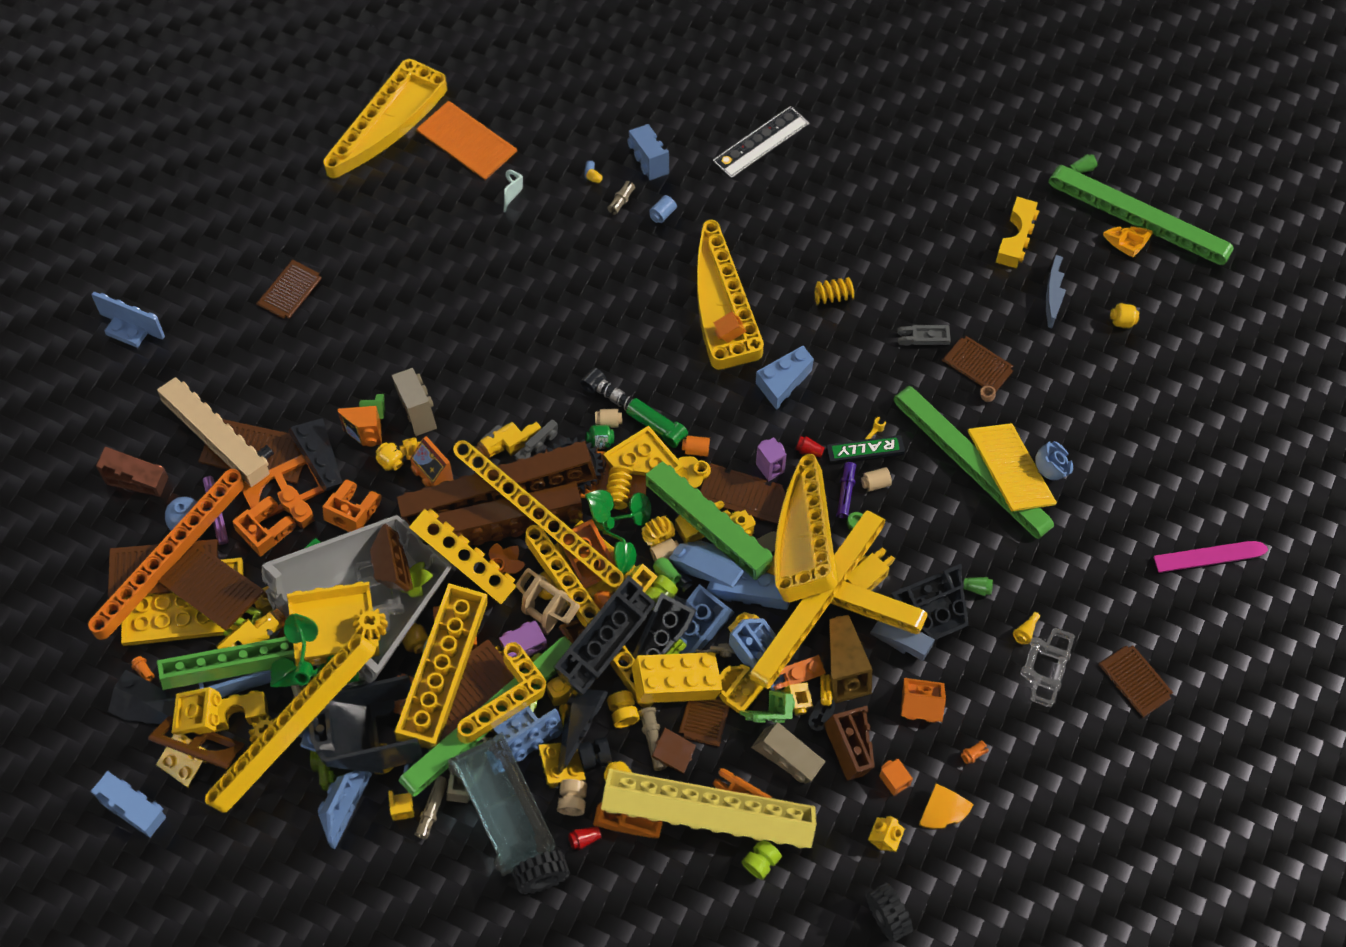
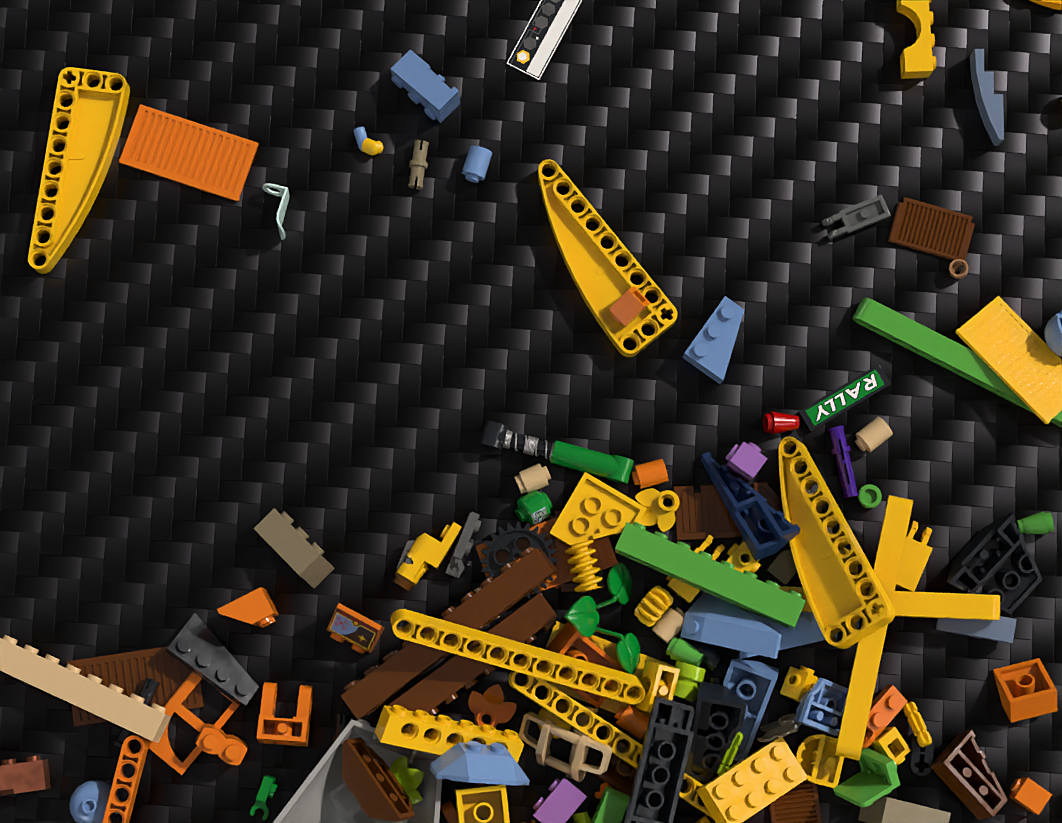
camera: 25 degrees left, 20 degrees up
medium lavender axle [203,476,229,545] -> none
orange brick [232,496,297,557] -> none
reddish brown window [256,259,322,319] -> none
bright green panel [359,394,385,419] -> none
yellow head [376,442,404,471] -> none
yellow gear [399,438,421,460] -> none
yellow piece [815,277,854,305] -> none
pearl gold slope [829,614,872,703] -> none
yellow hand [865,417,886,440] -> none
none -> medium blue wedge [429,741,530,786]
none -> dark blue wedge [701,452,800,561]

